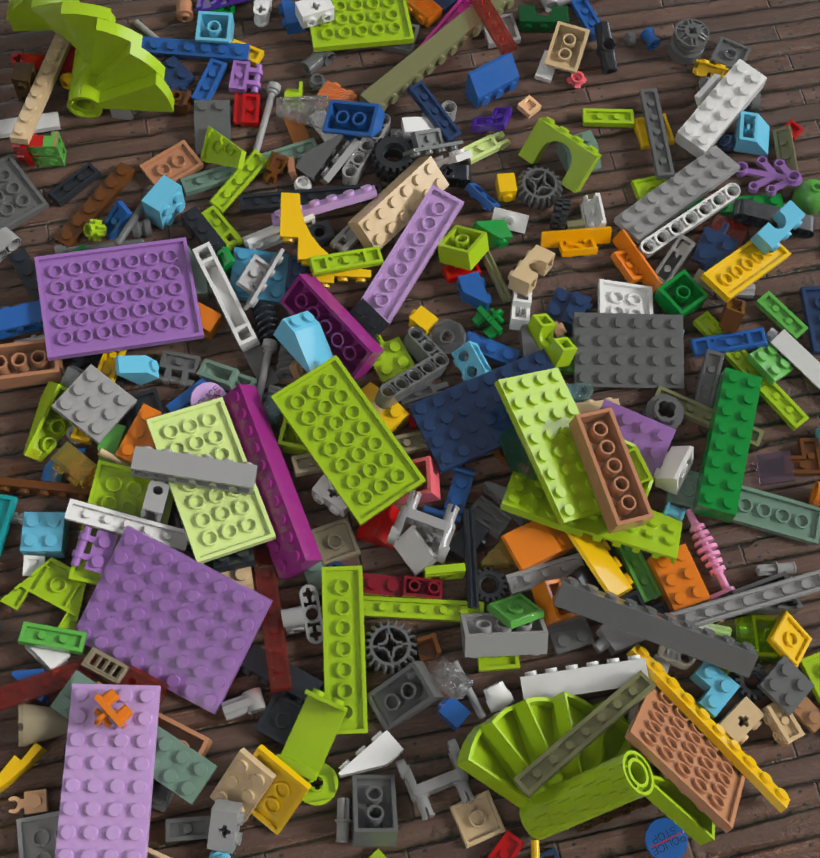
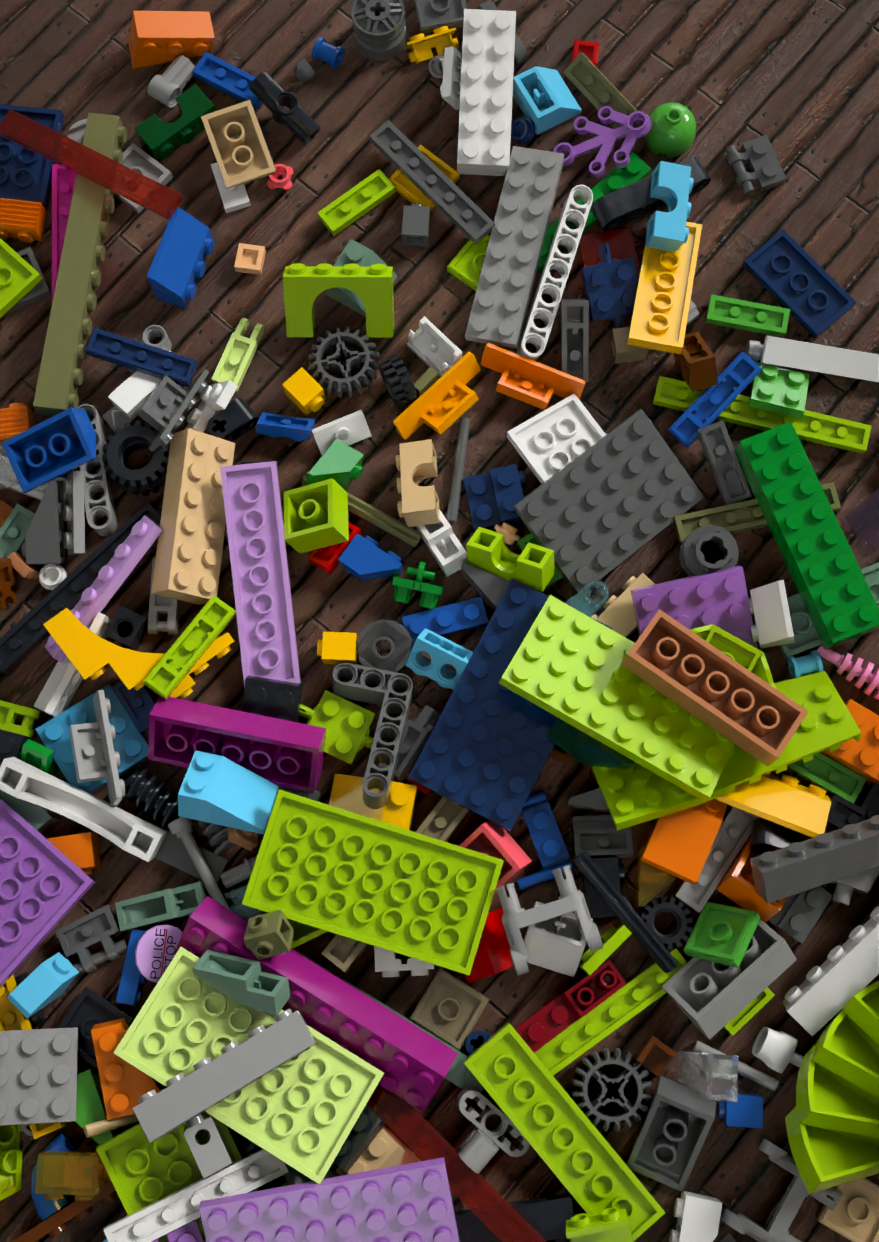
camera: 25 degrees left, 10 degrees up
dark purple plate [471,107,512,133] -> none
green brick [653,269,709,320] -> none
none -> sand green slope [192,950,290,1016]
none -> olive brick [244,909,294,960]
none -> dark grey brick [402,204,430,248]
none -> dark grey bar [446,417,470,523]

